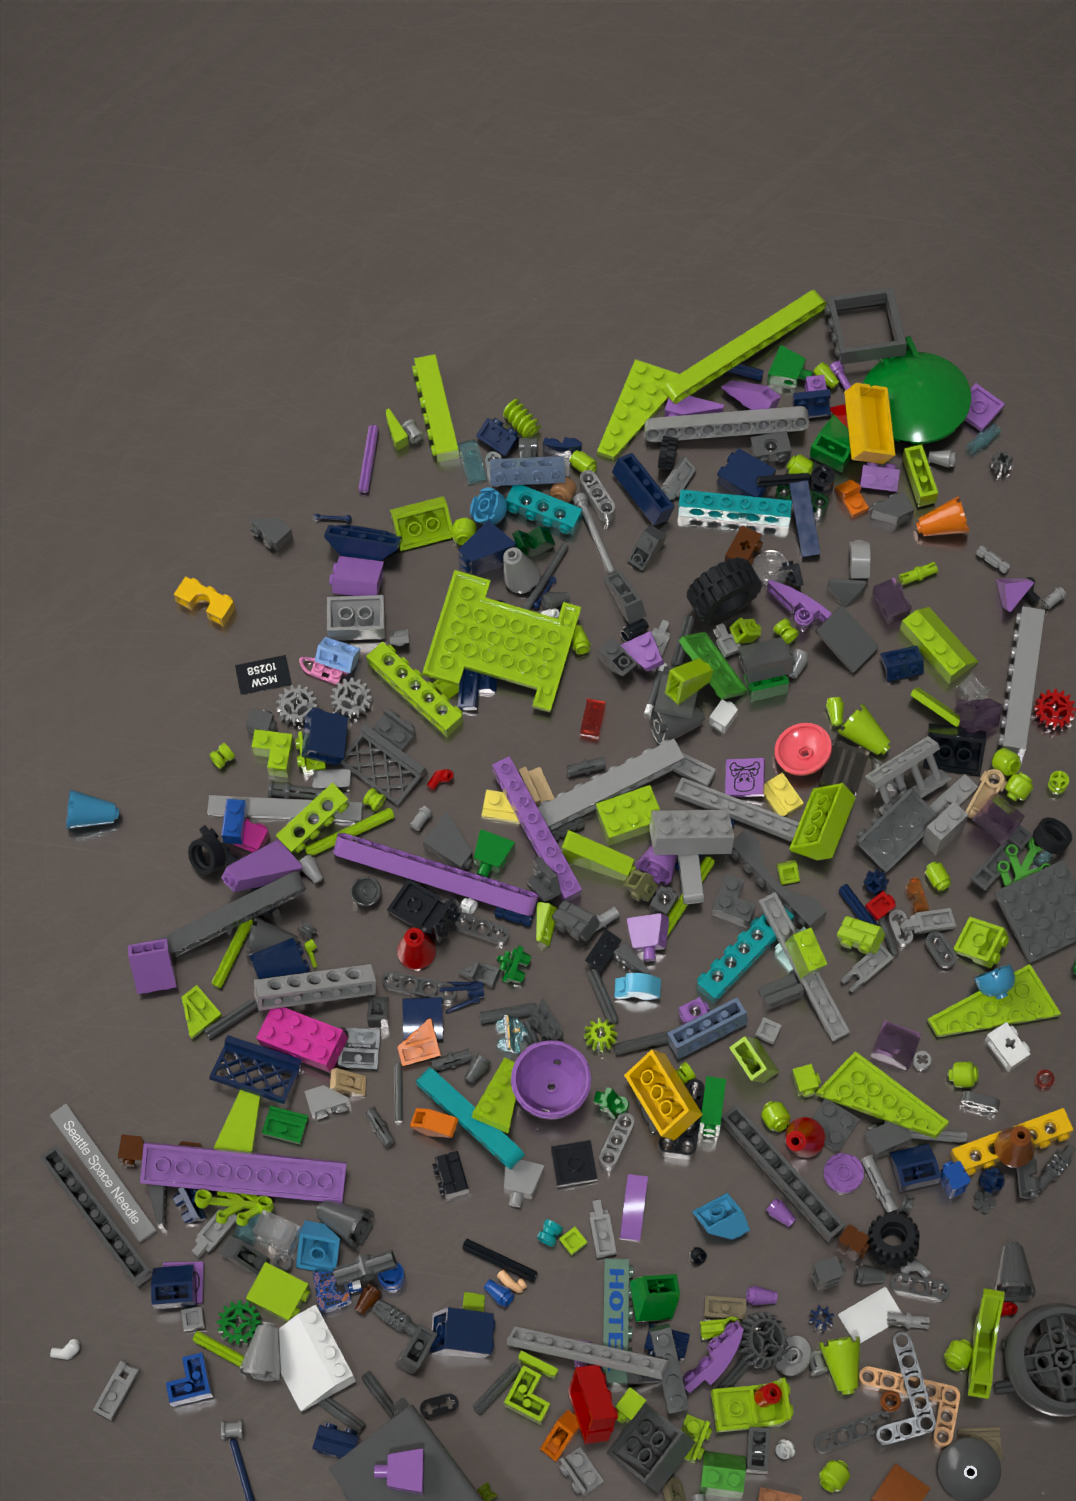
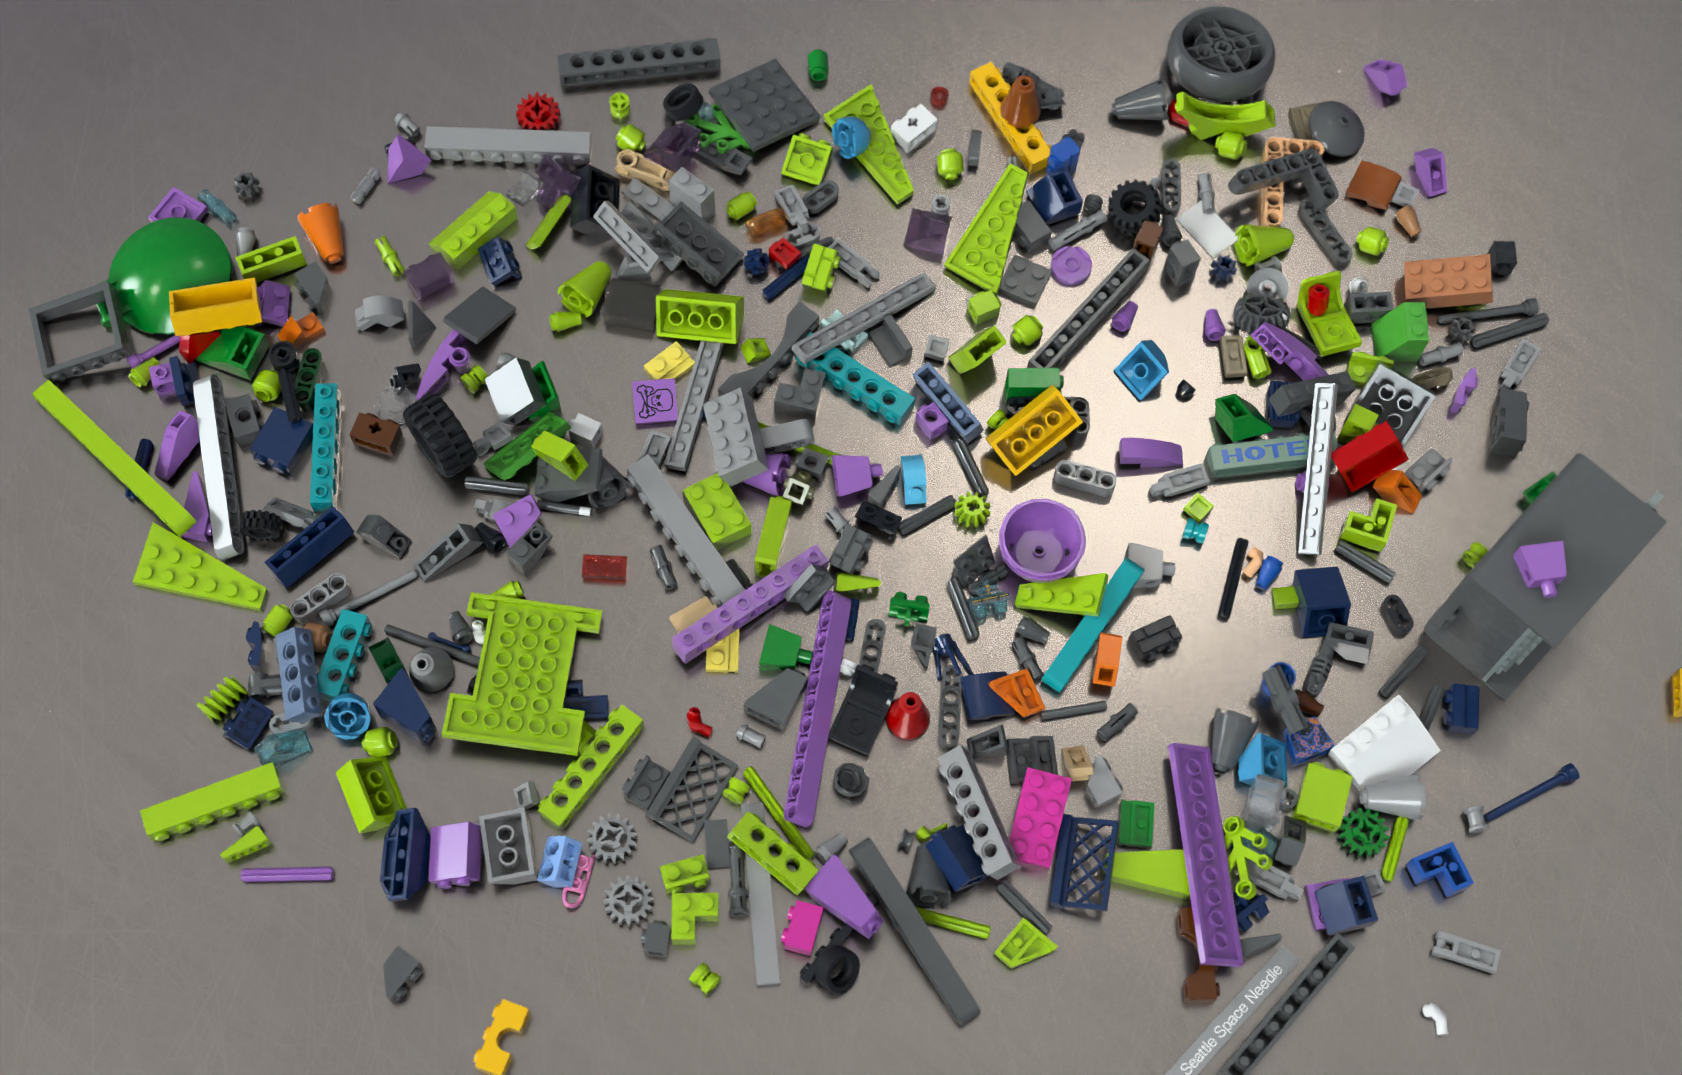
camera: 105 degrees left, 0 degrees up
medium lavender brick [128,938,177,994] -> none
blue brick [221,799,248,844] -> none
black sticker [235,655,292,695] -> none
dark blue brick [301,708,348,766] -> none
dark blue hinge [313,514,352,522] -> none
lime tile [518,1350,559,1379] -> none
black plate [551,1140,598,1187] -> none
green hips [593,1088,629,1119] -> none
lime brick [729,618,761,644] -> none
green torso [767,345,813,388] -> none
coral dish [774,723,832,776] -> none
lime brick [785,928,827,979] -> none
red cone [785,1117,826,1158] -> none
dark blue tile [789,480,821,558] -> none
dark orange cone [880,1391,901,1412] -> none
dark blue gear [979,1167,1005,1193] -> none
lime head [992,748,1021,776] -> none

